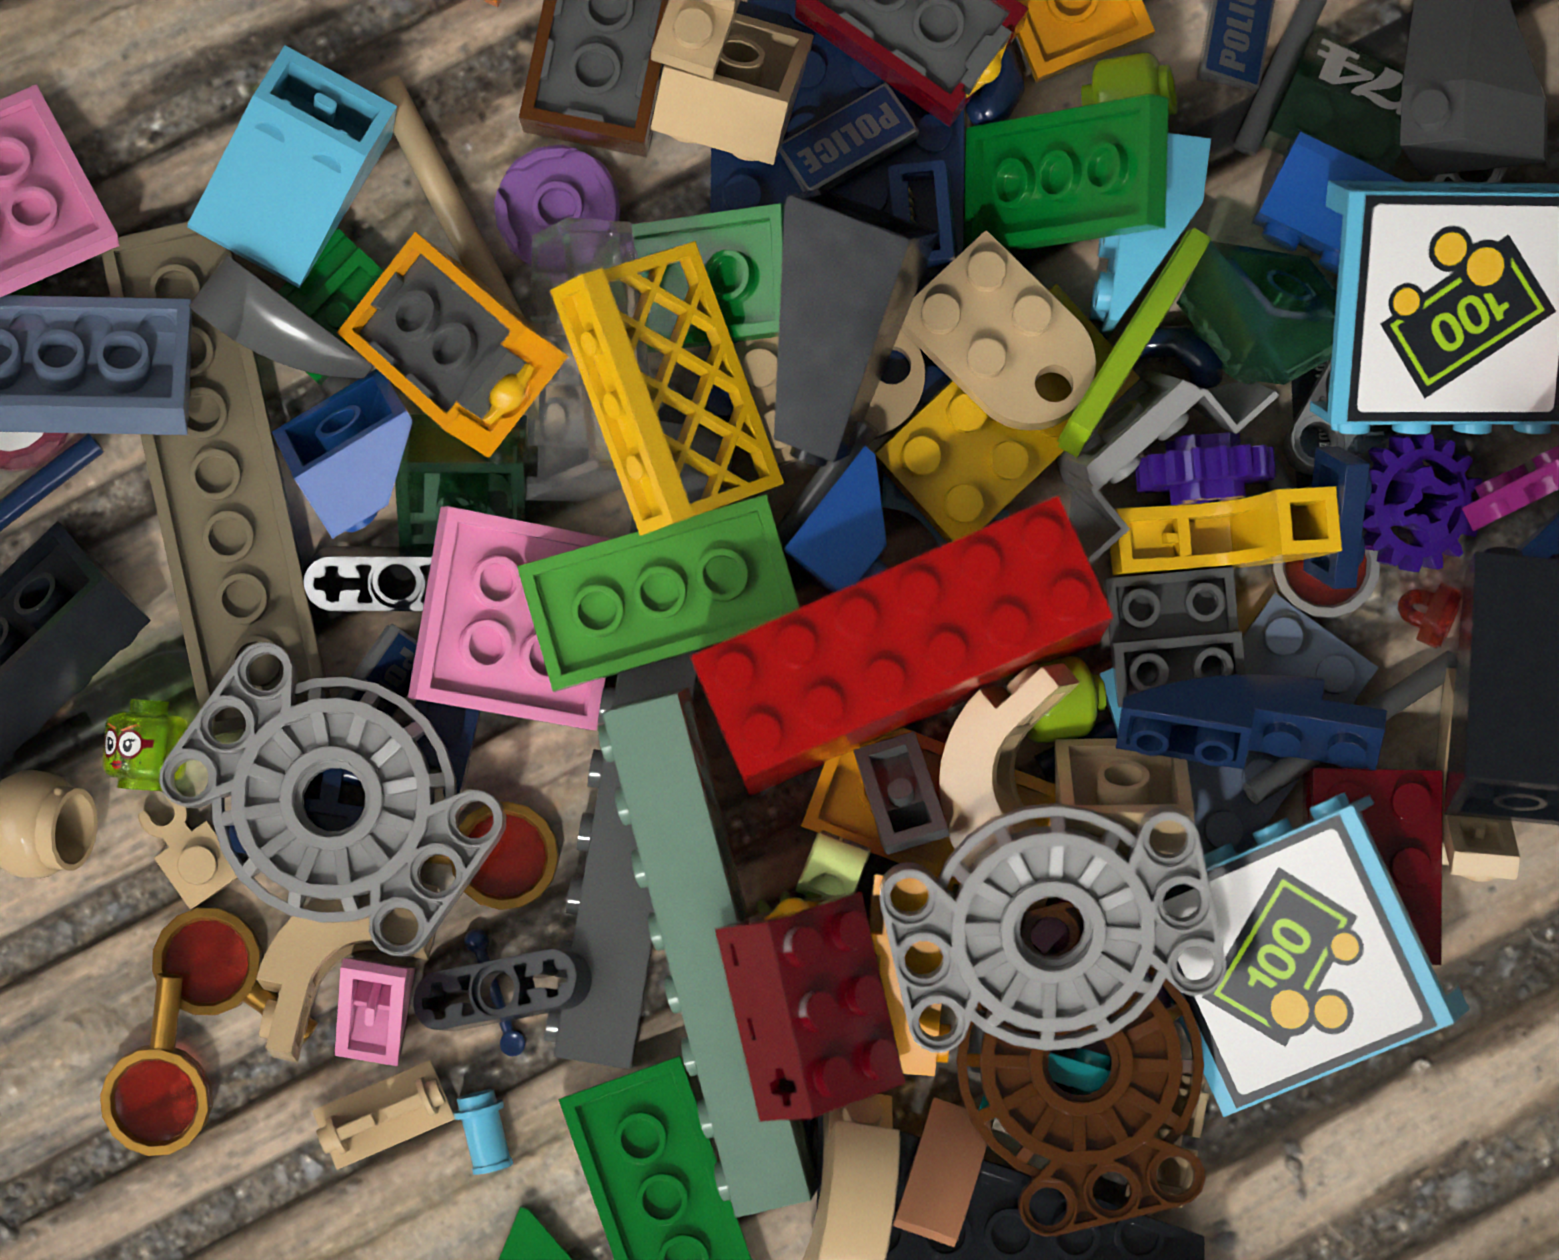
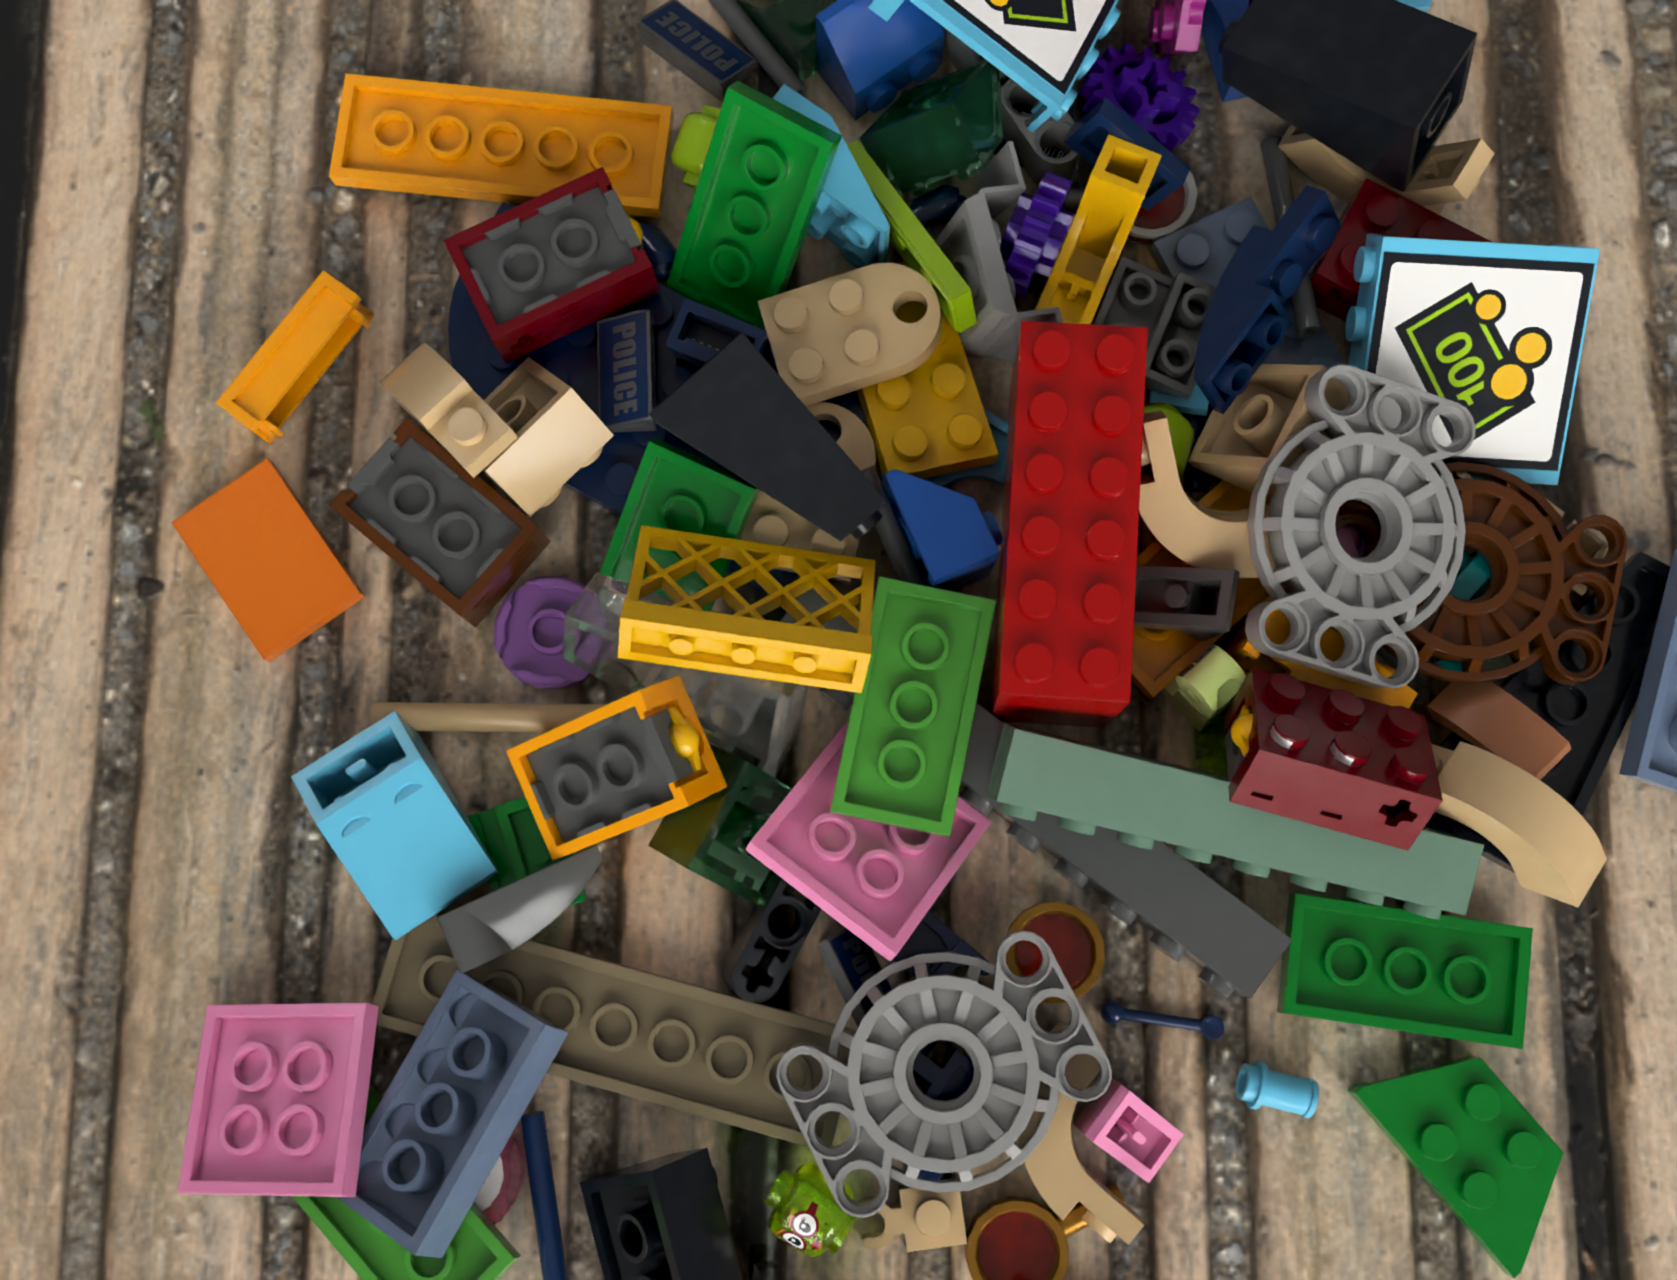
camera: 60 degrees left, 5 degrees down
slope [272,369,412,539] -> none
tan hinge [312,1060,455,1170] -> none
black beam [413,949,592,1031] -> none
clear red tile [1397,582,1463,649] -> none

